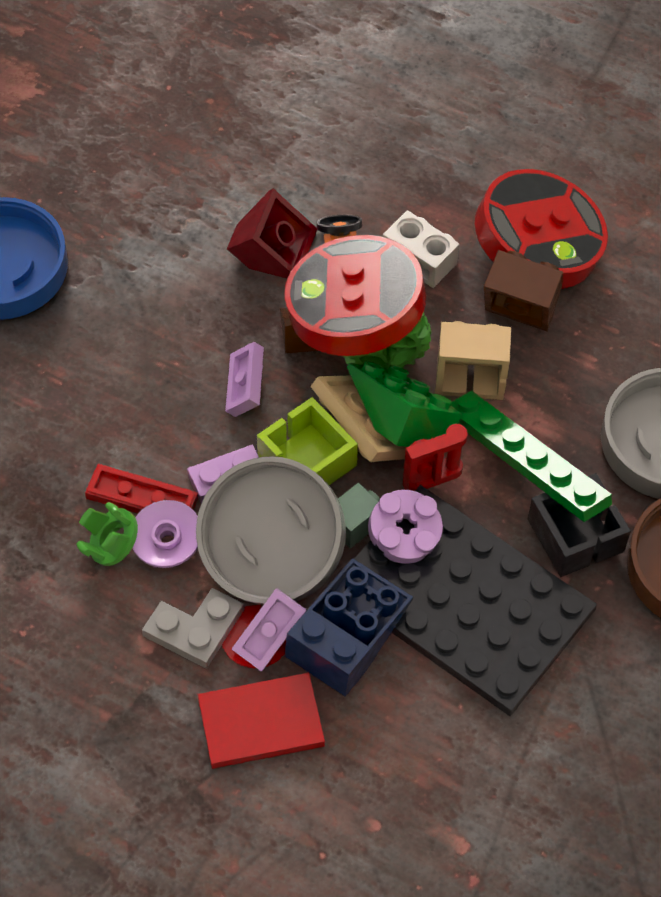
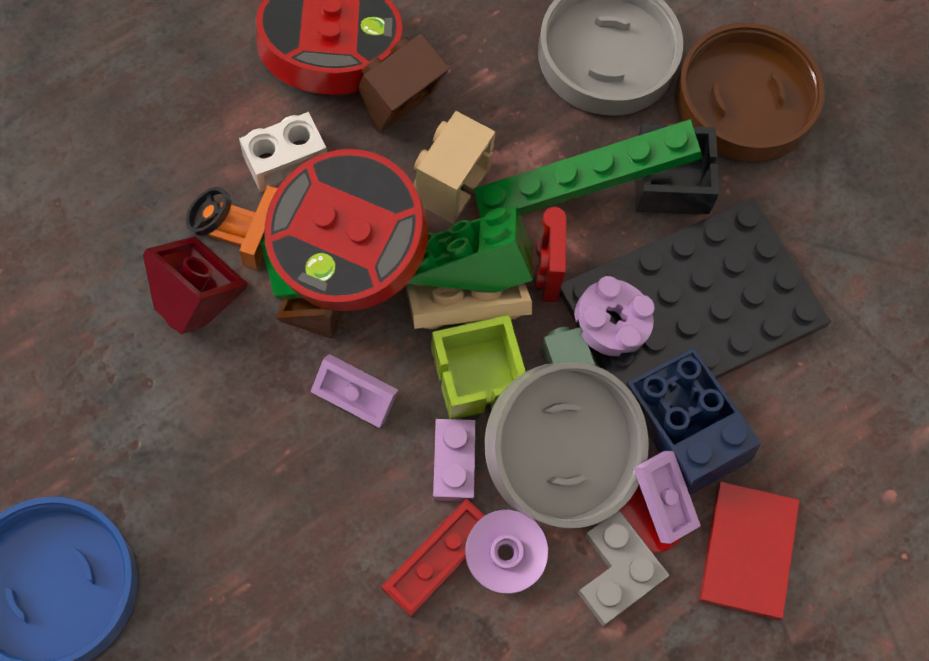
camera: 70 degrees left, 10 degrees up
bright green piece [76,502,138,566] -> none

